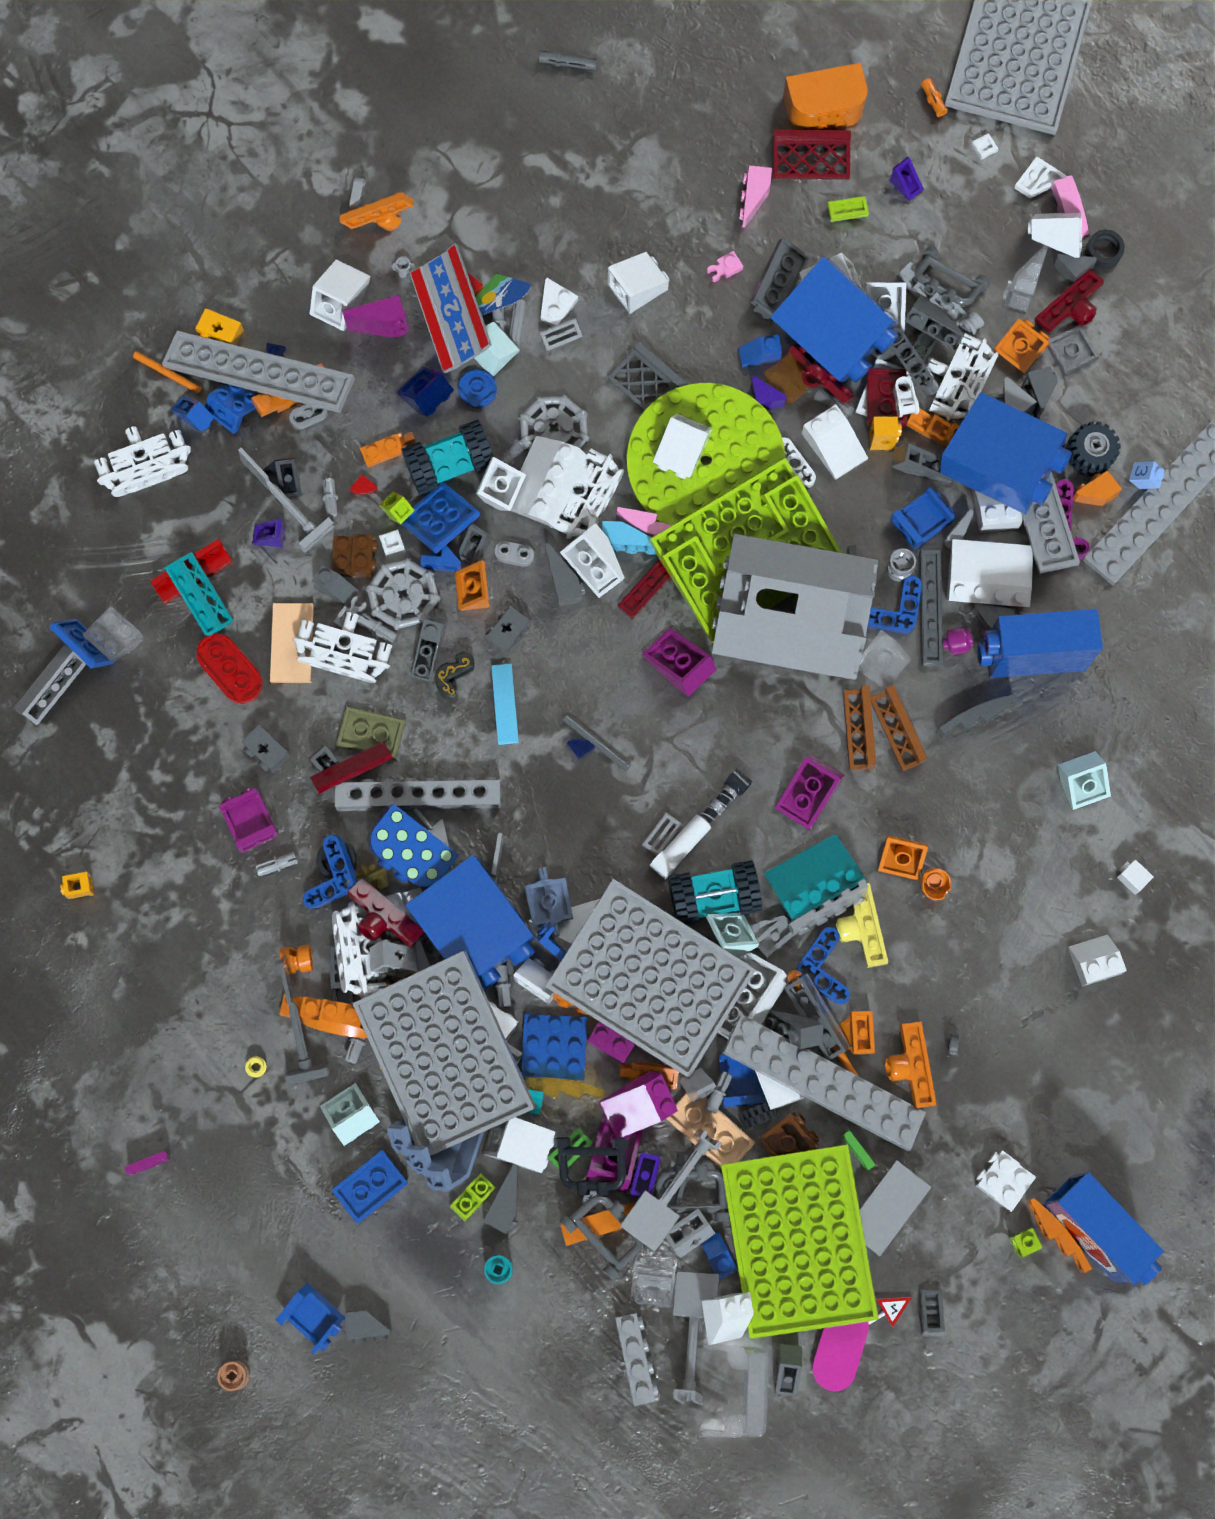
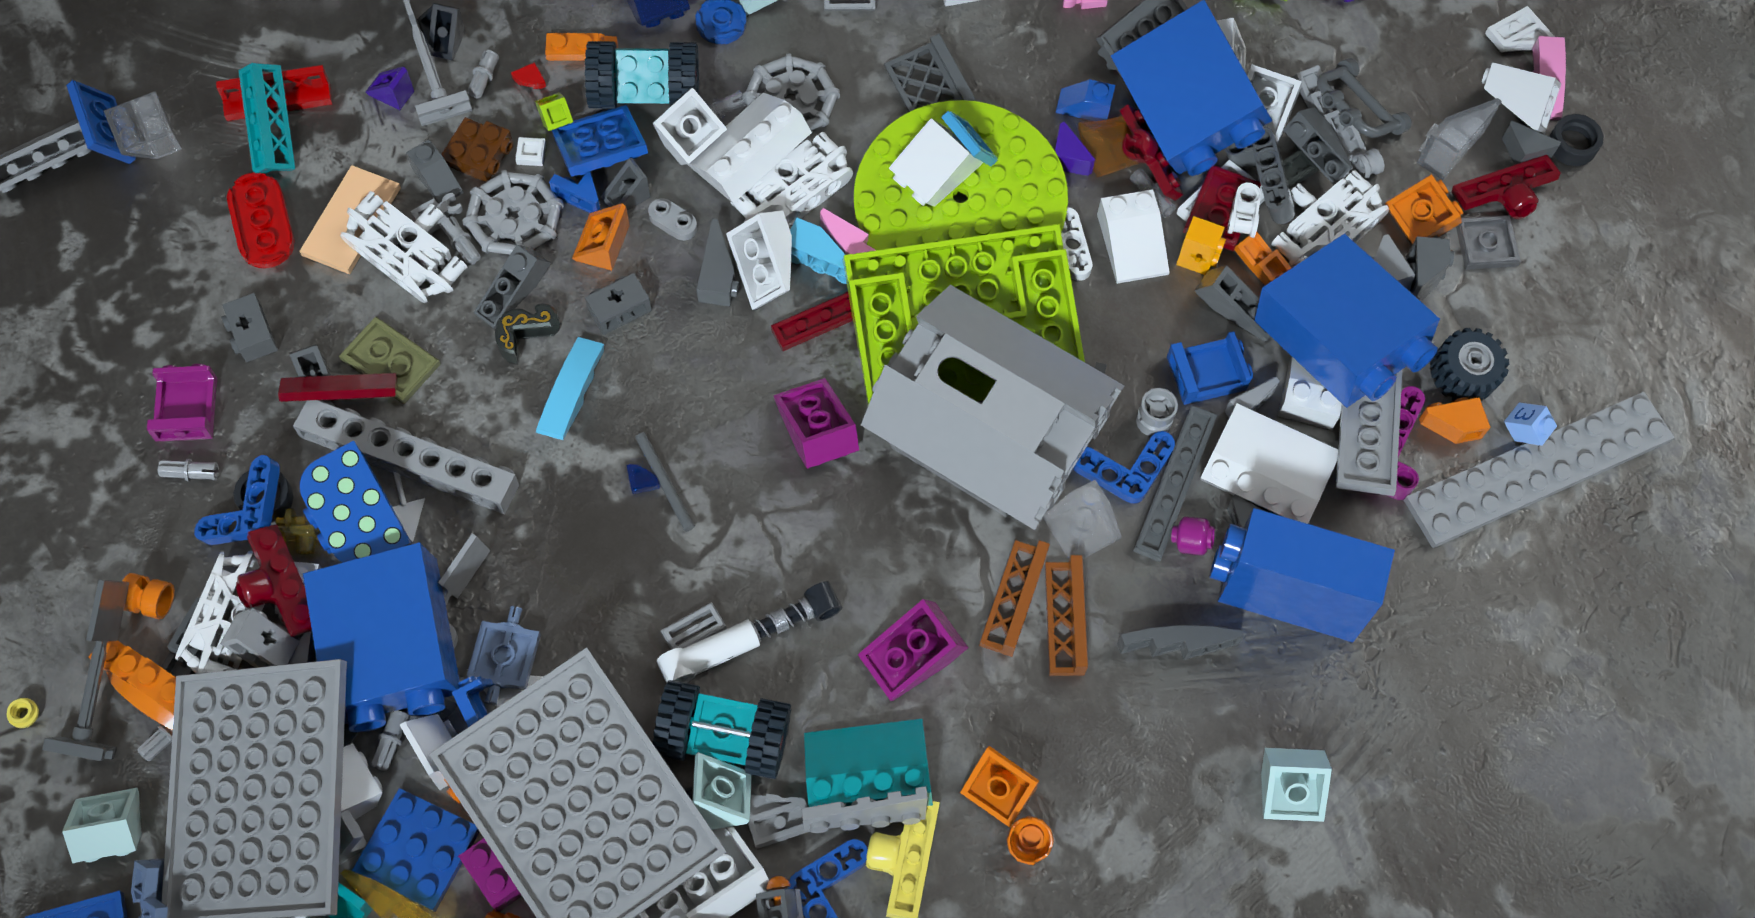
camera: 20 degrees right, 10 degrees down
none -> dark azure tile [941,111,998,166]

